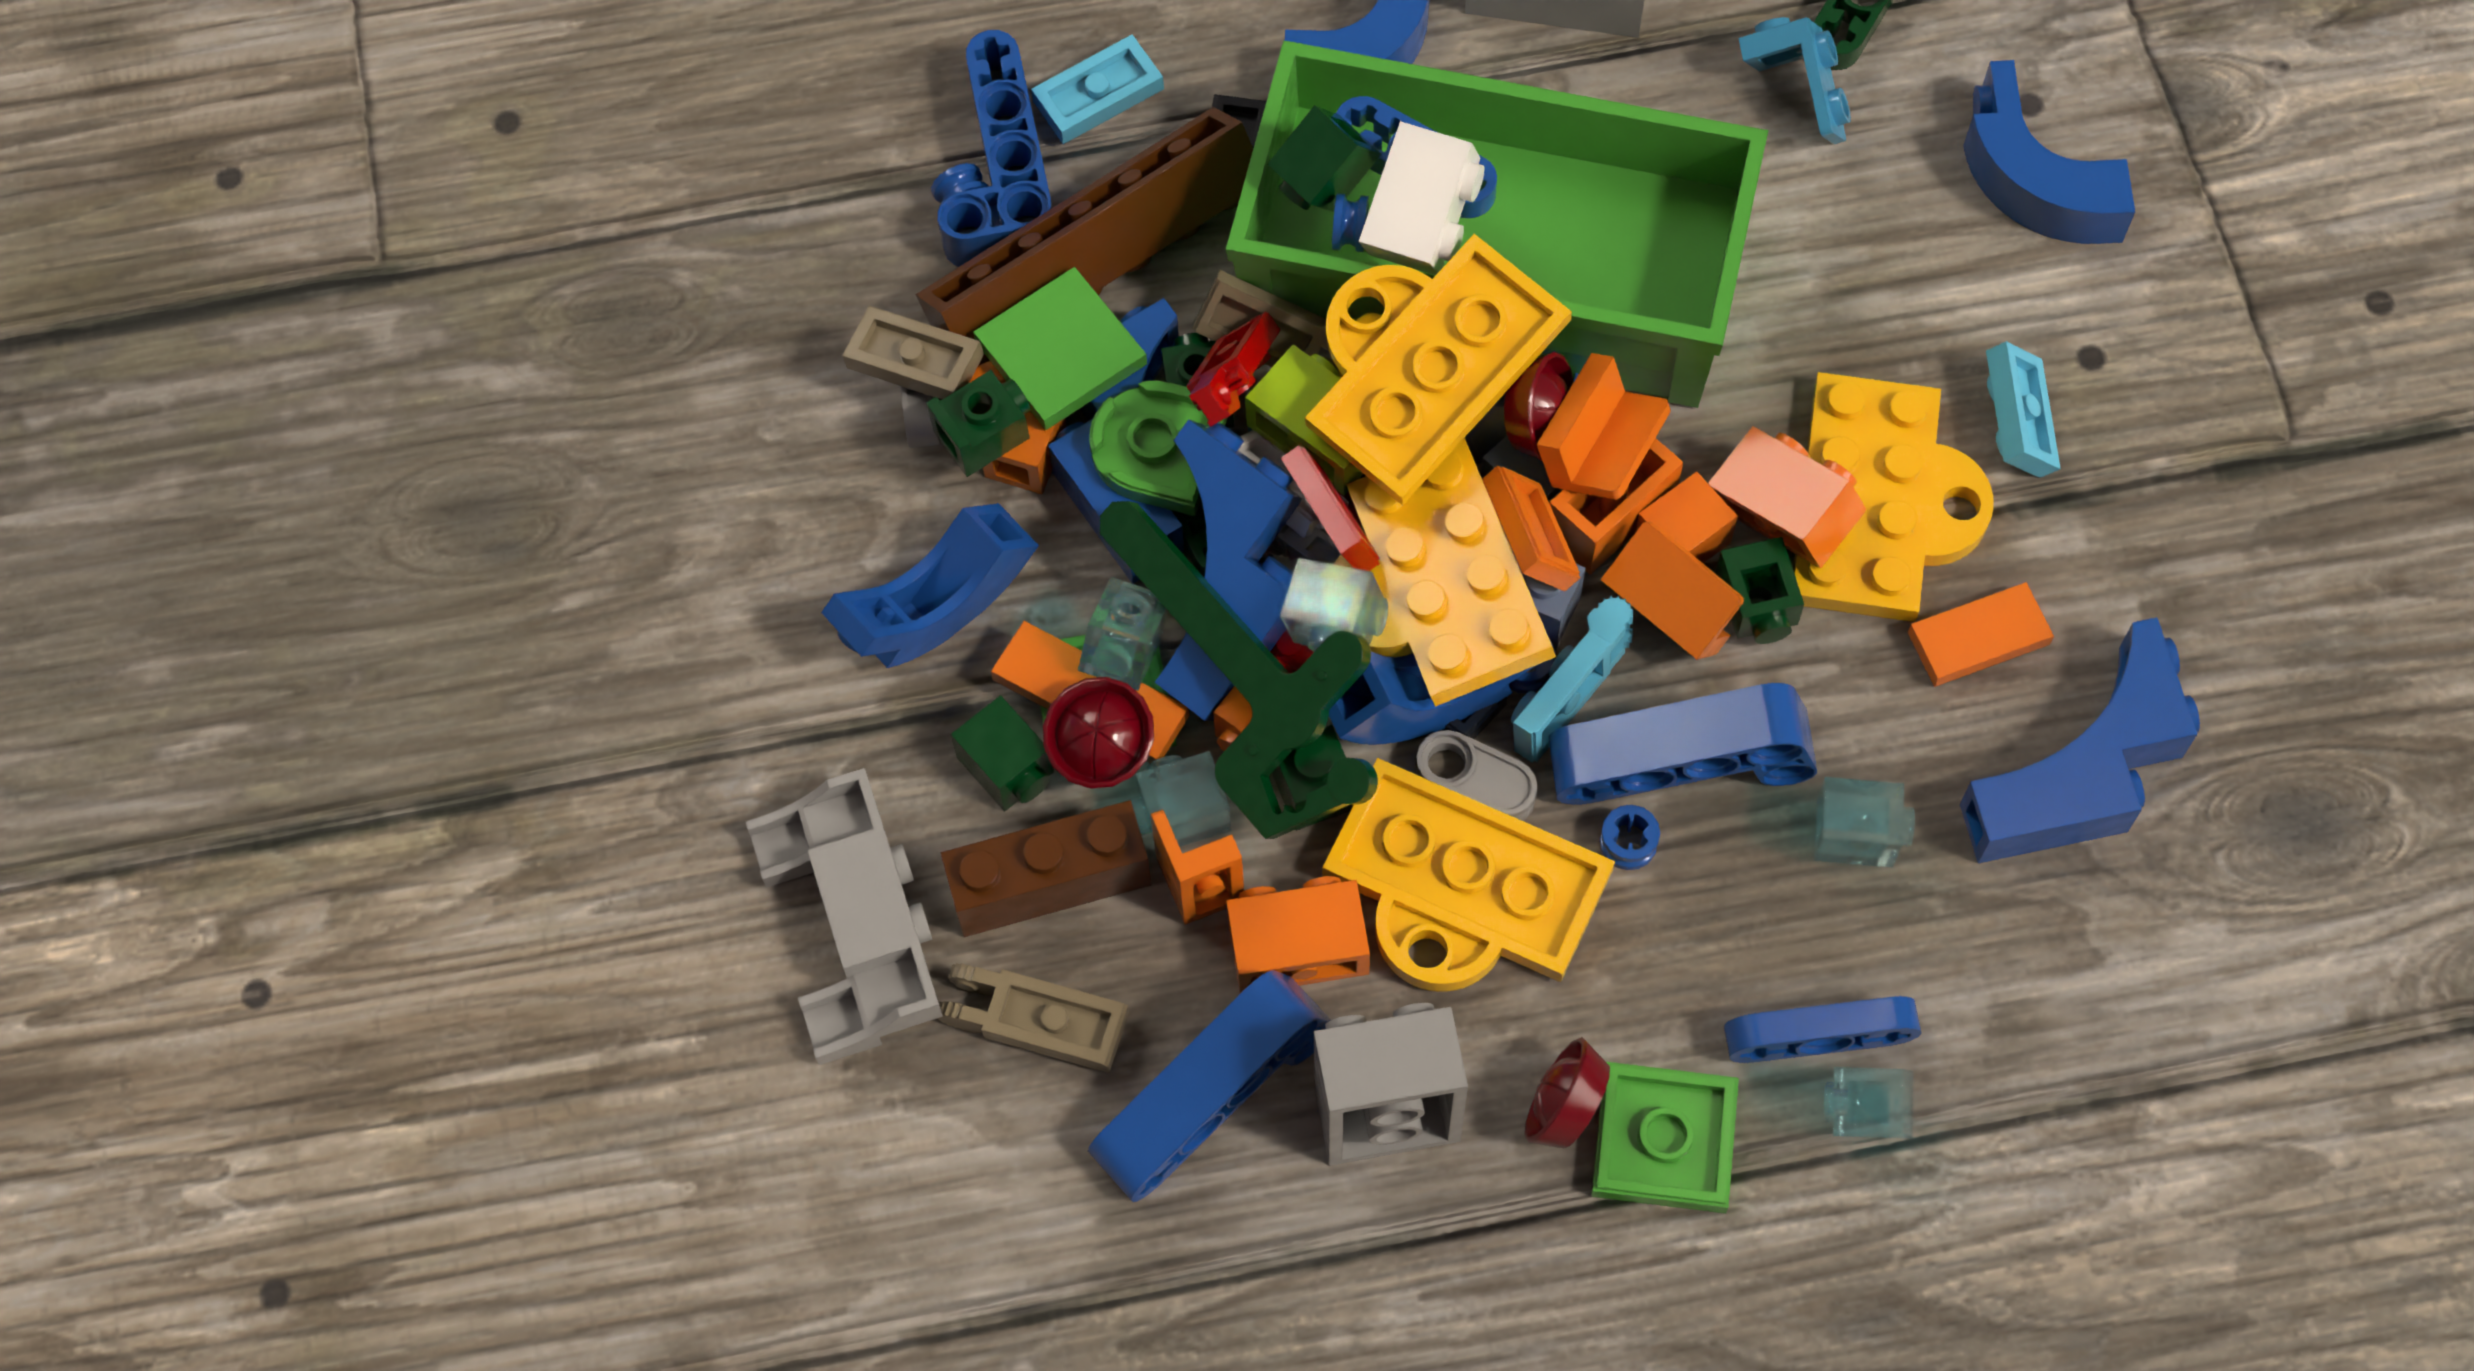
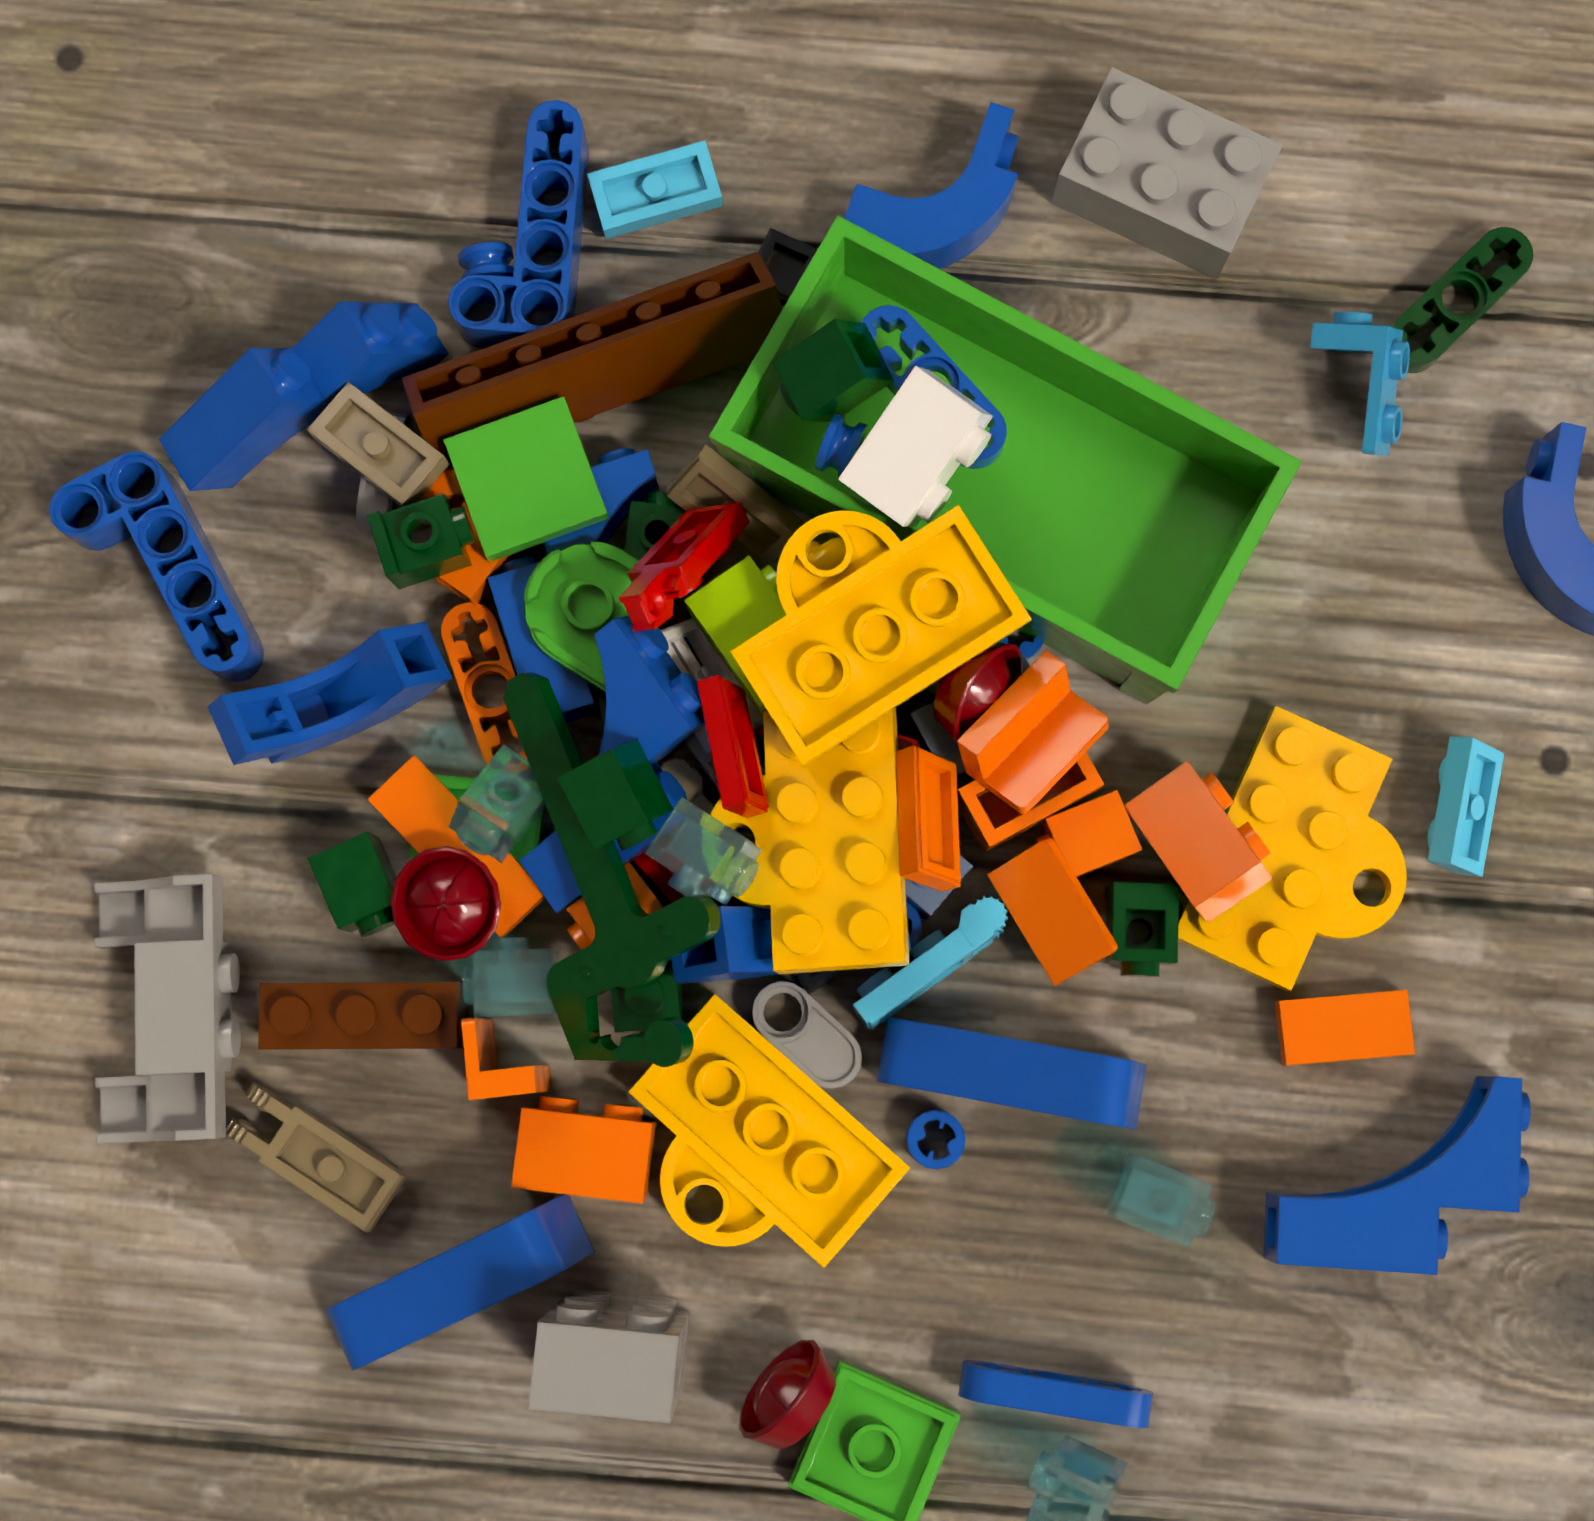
camera: 15 degrees right, 15 degrees up
none -> blue beam [49,451,264,682]
none -> blue arch [159,301,449,491]
none -> orange beam [441,602,533,780]
none -> dark green brick [557,738,674,851]

